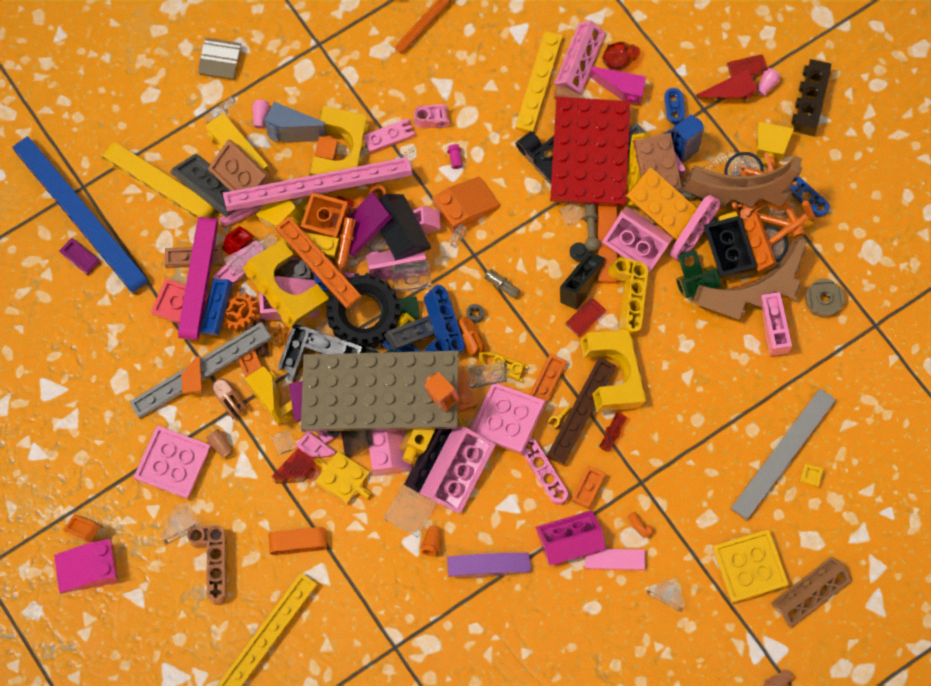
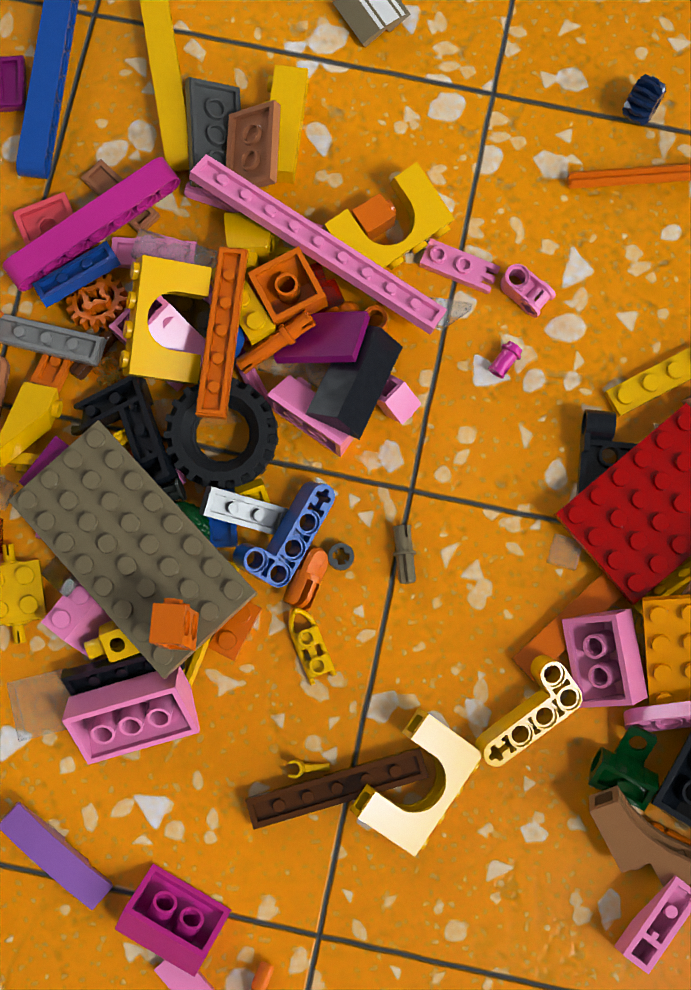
camera: 45 degrees right, 10 degrees up
clear tile [205,96,236,124] -> none
red bracket [222,226,254,258] -> none
bright pink cone [252,100,270,128] -> none
sand blue slope [264,102,327,143] -> none
bright pink tile [295,431,336,459] -> none
clear tile [391,261,432,292] -> none
dark green slope [399,296,420,319] -> none
orange cone [420,526,440,557] -> none
orange slope [432,176,500,235] -> none
clear tile [450,224,466,249] -> none
clear plate [468,361,507,388] -> none
bright pink plate [470,382,546,454] -> none
bright pink beam [522,437,568,505] -> none
orange tile [529,353,567,429] -> none
pearl dark grey slope [560,252,606,310] -> none
clear red tile [565,298,606,337] -> none
pearl dark grey plate [570,243,588,261] -> none
orange plate [571,465,606,509] -> none
dark tan pin [583,204,600,252] -> none
clear red pin [599,413,627,452] -> none

